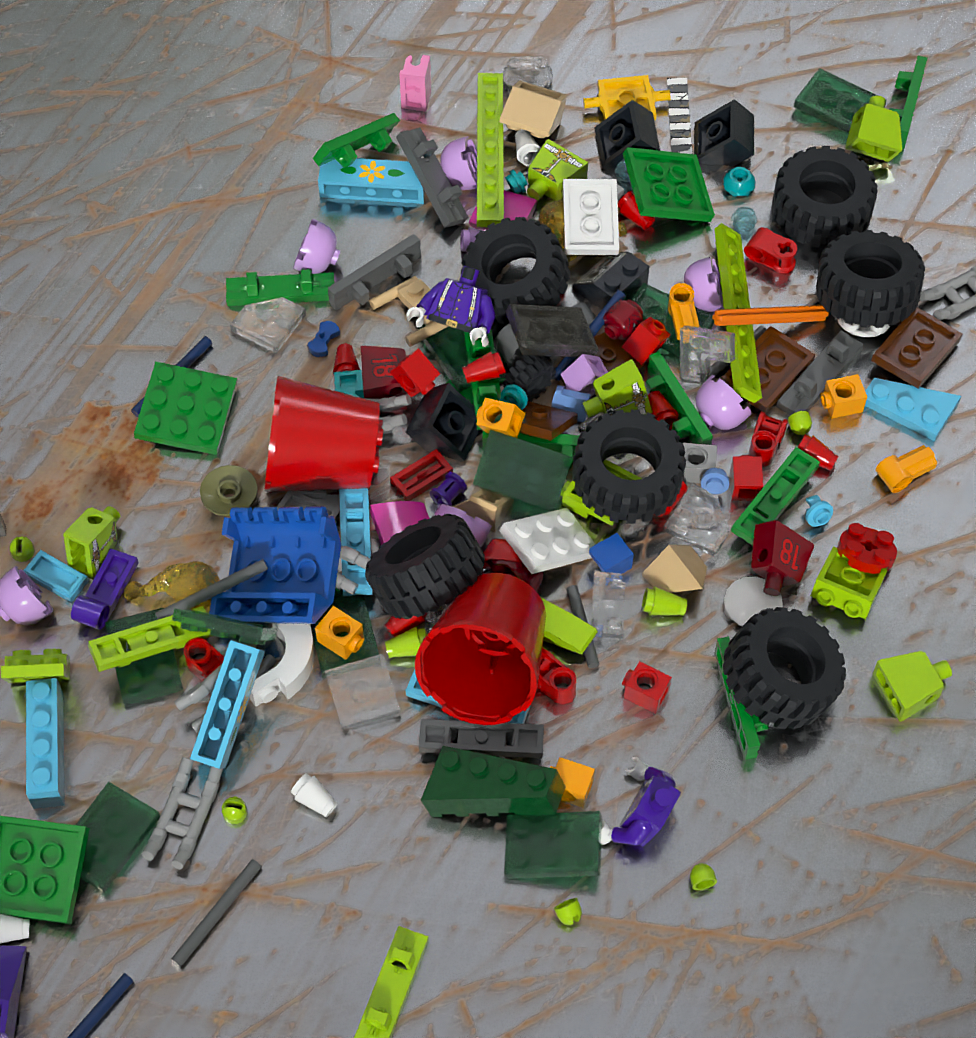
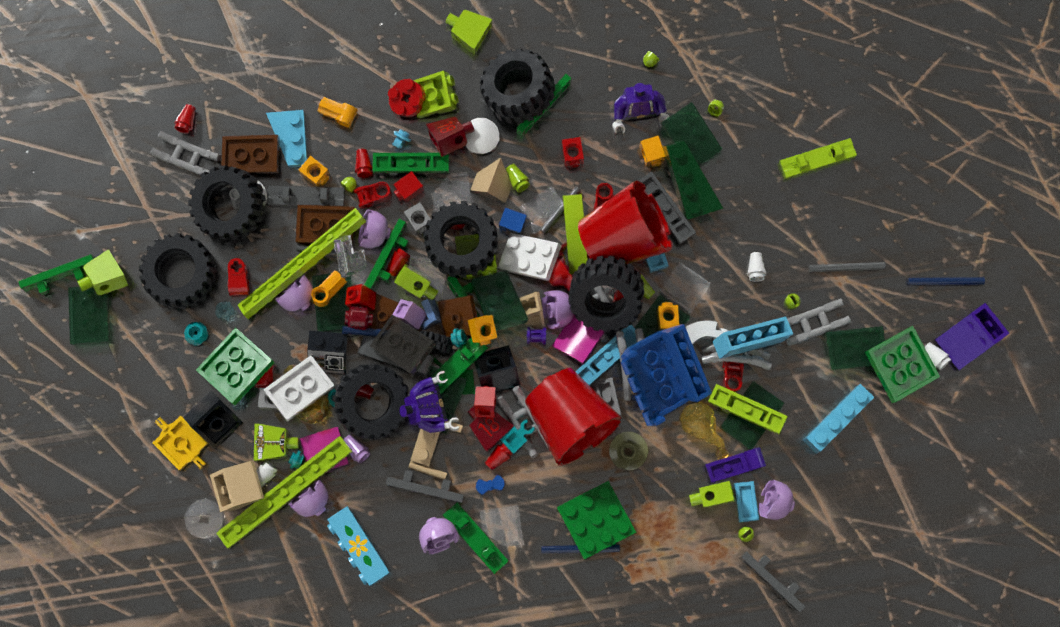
camera: 130 degrees left, 20 degrees up
lime plate [1,649,70,683] -> none
dark grey bar [155,559,268,619] -> none
clear green plate [172,608,278,645] -> none
green hinge [312,113,400,168] -> none
red tile [390,449,453,501] -> none
dark grey hinge [396,128,469,228] -> none
bright pink hinge [399,55,431,112] -> none
red cone [462,351,506,383] -> none
sticker [667,78,692,154] -> none
black slope [694,99,754,166] -> none
medium blue plate [701,468,730,494] -> none
orange axle [712,305,829,326] -> none

